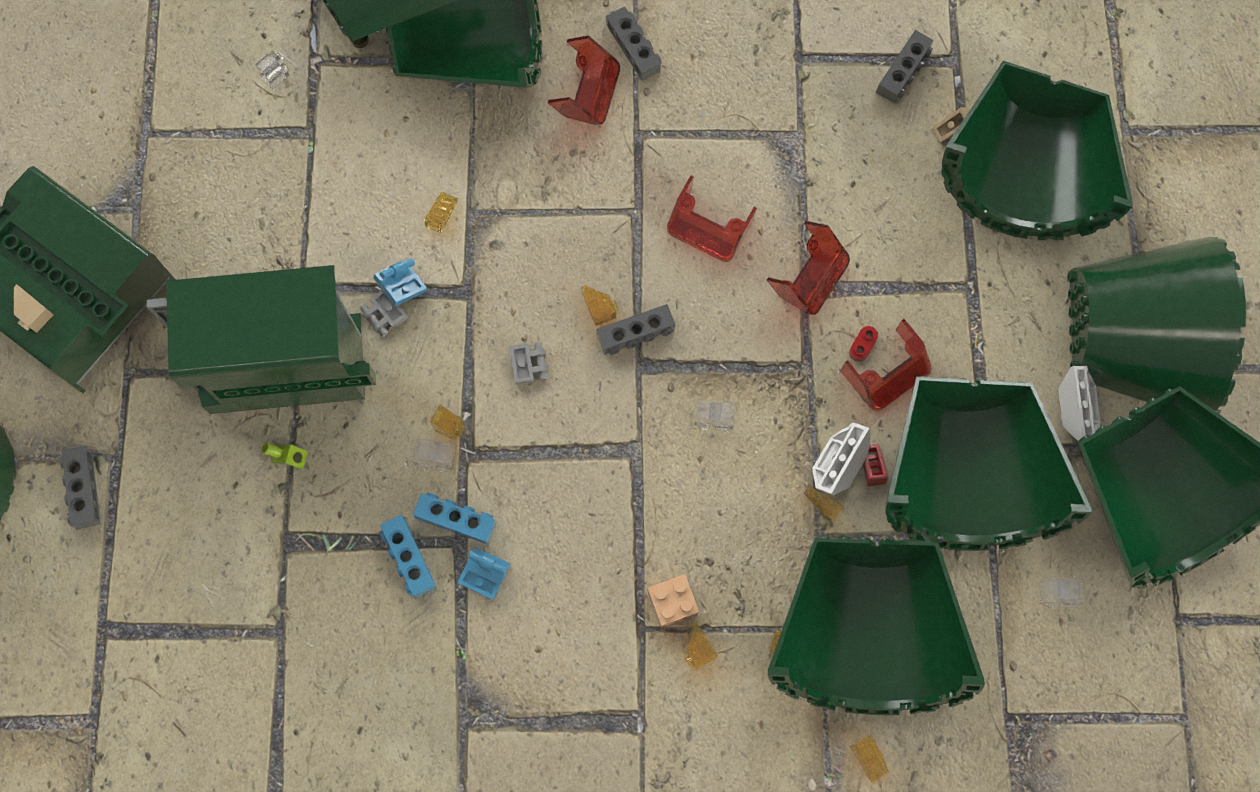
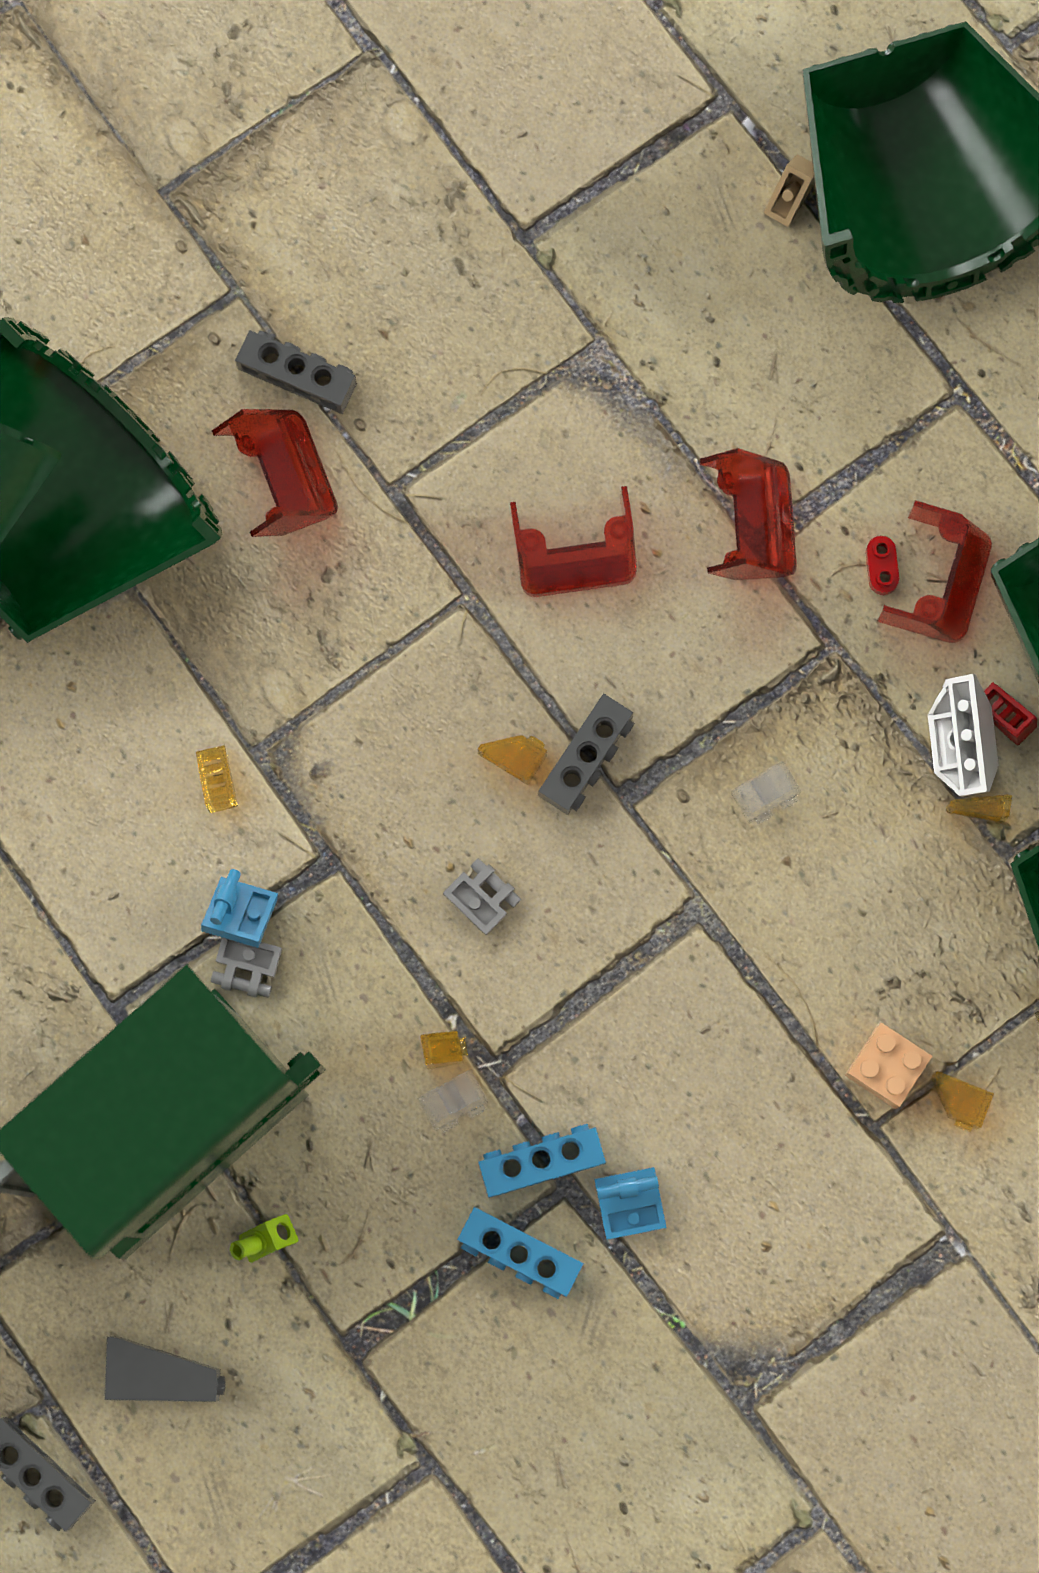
camera: 30 degrees left, 5 degrees up
dark grey brick [876,30,934,103] -> none
none -> dark grey slope [105,1336,226,1402]

